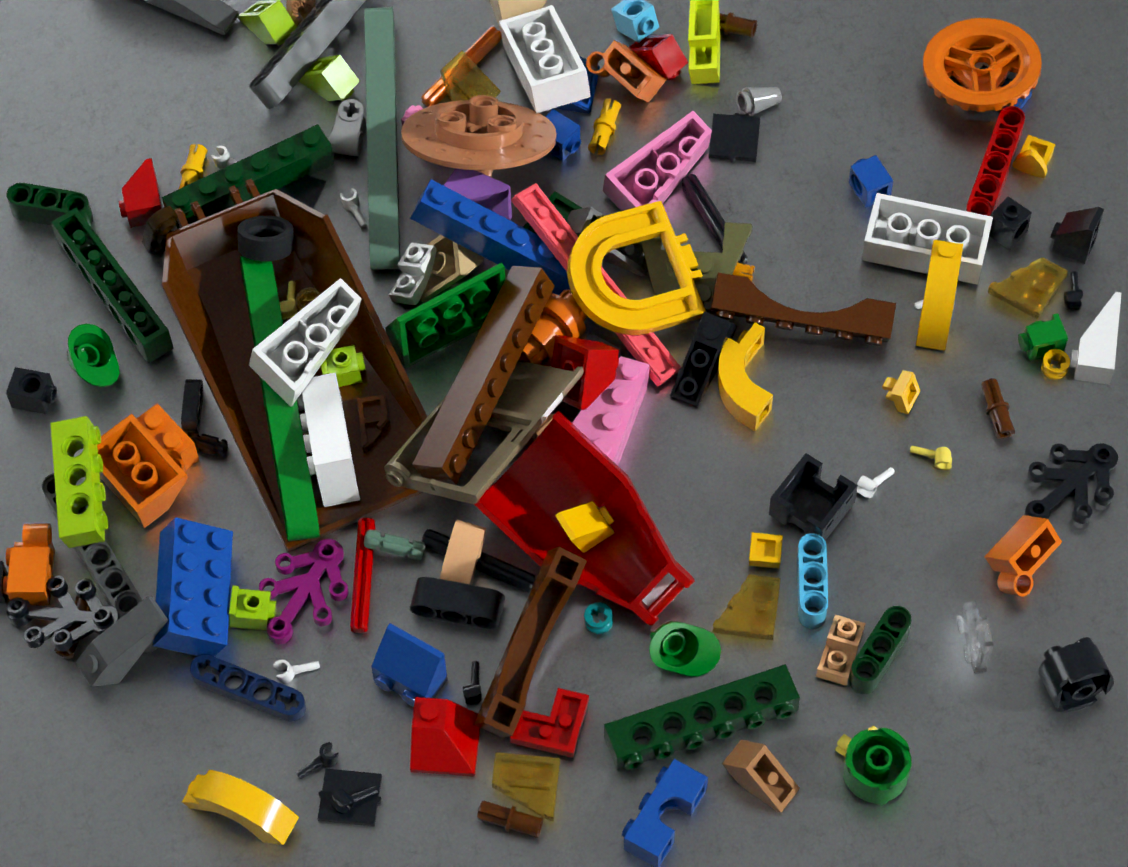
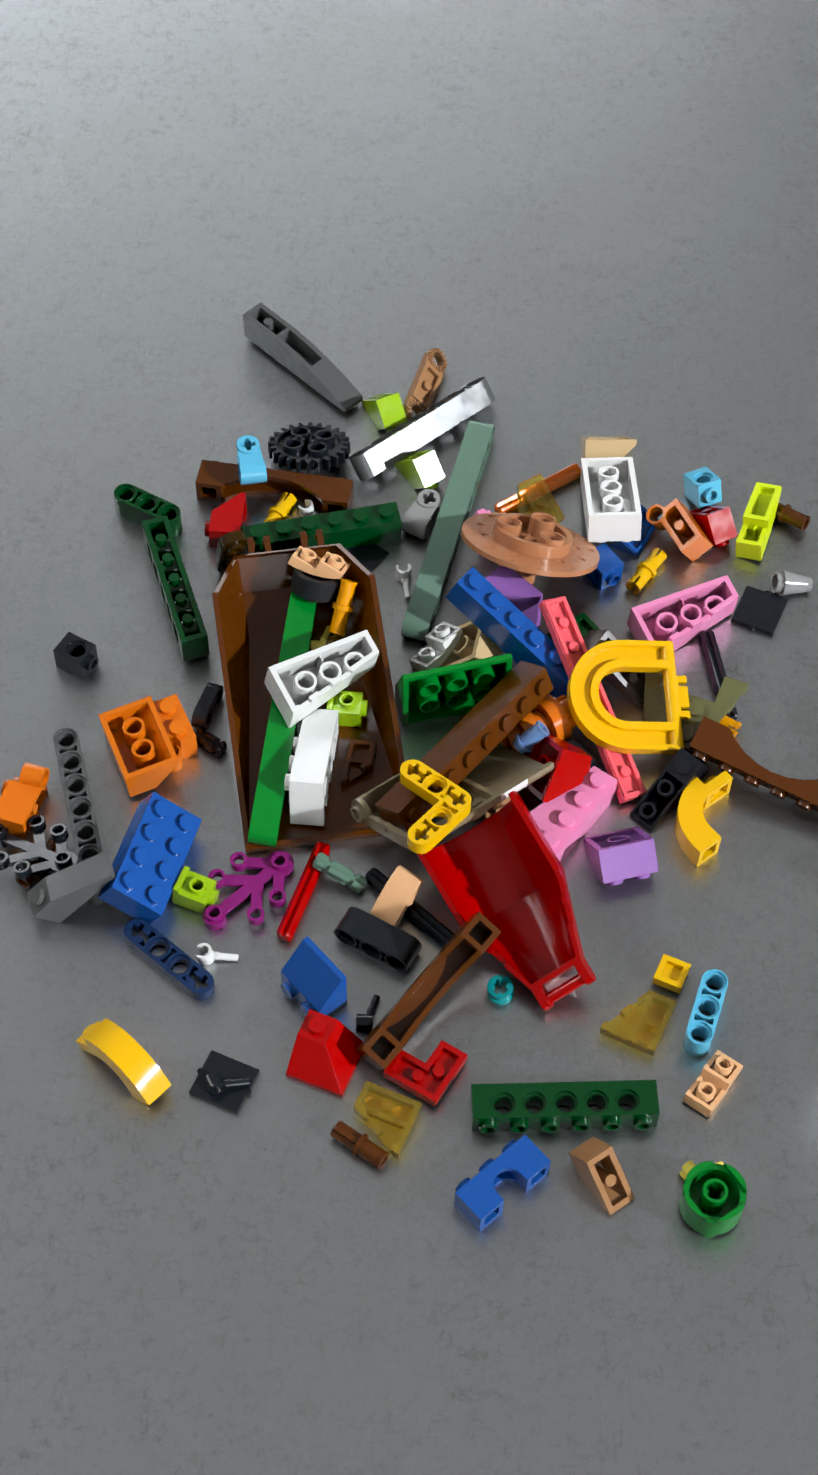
camera: 15 degrees right, 5 degrees down
lime brick [50,416,108,548] -> none
green piece [67,324,120,387] -> none
black hand [295,742,339,779] -> none
yellow slope [555,501,615,553] -> none
green piece [649,621,721,677] -> none
black piece [769,453,858,541] -> none
dark green beam [849,606,912,694] -> none
white hand [857,467,895,498] -> none
none -> reddish brown arch [195,460,353,514]
none -> medium azure piece [236,435,267,485]
none -> black gear [268,422,350,474]
none -> light nougat slope [288,546,350,579]
none -> light orange pin [328,579,358,635]
none -> yellow beam [400,759,472,854]
none -> medium blue pin [513,720,550,755]
none -> medium lavender slope [583,826,659,886]

